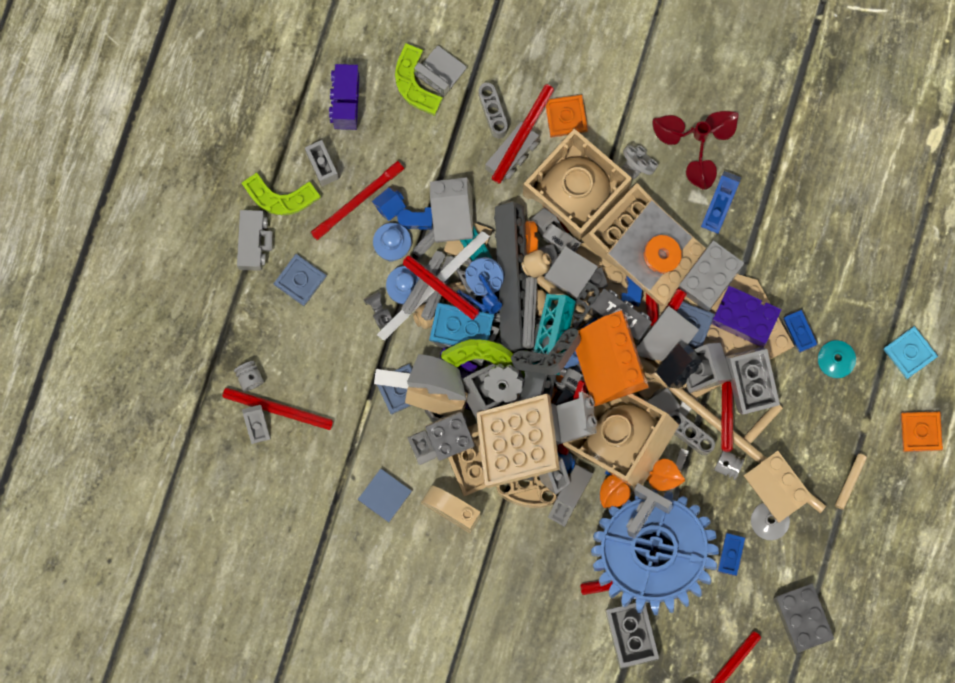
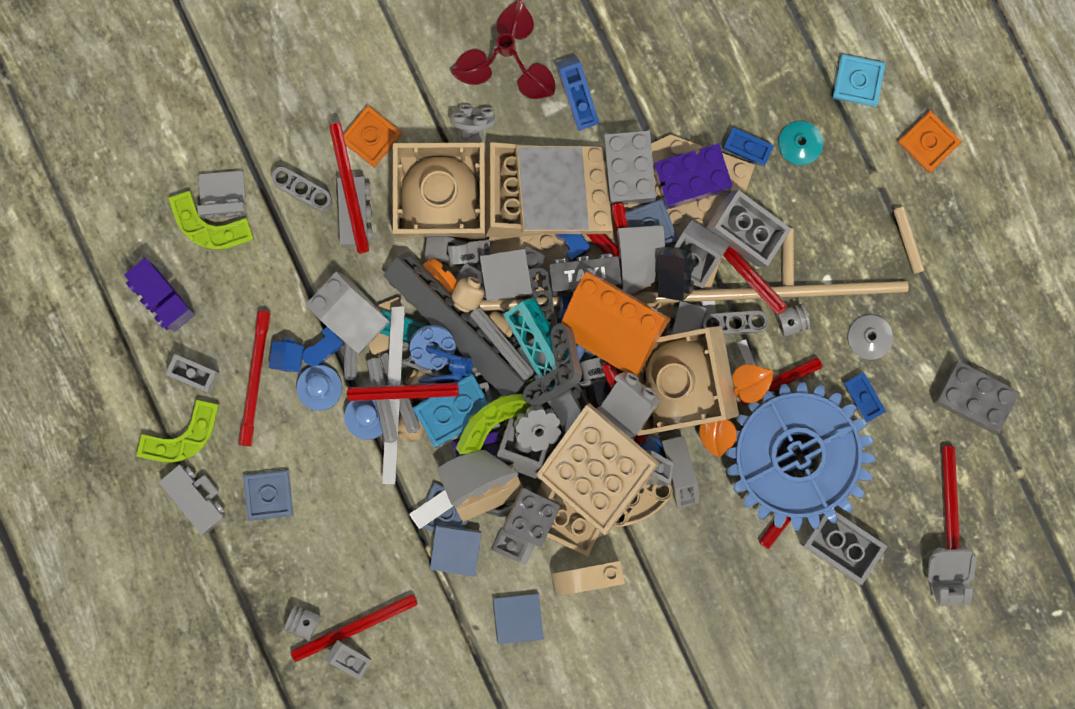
camera: 40 degrees left, 5 degrees up
flat silver leg [363,292,392,330] -> none
light grey bracket [626,483,673,539] -> none
orange tile [644,235,681,274] -> none
tan slope [744,451,813,523] -> none
none -> sand blue tile [430,524,482,577]
none -> red axle [738,357,823,404]

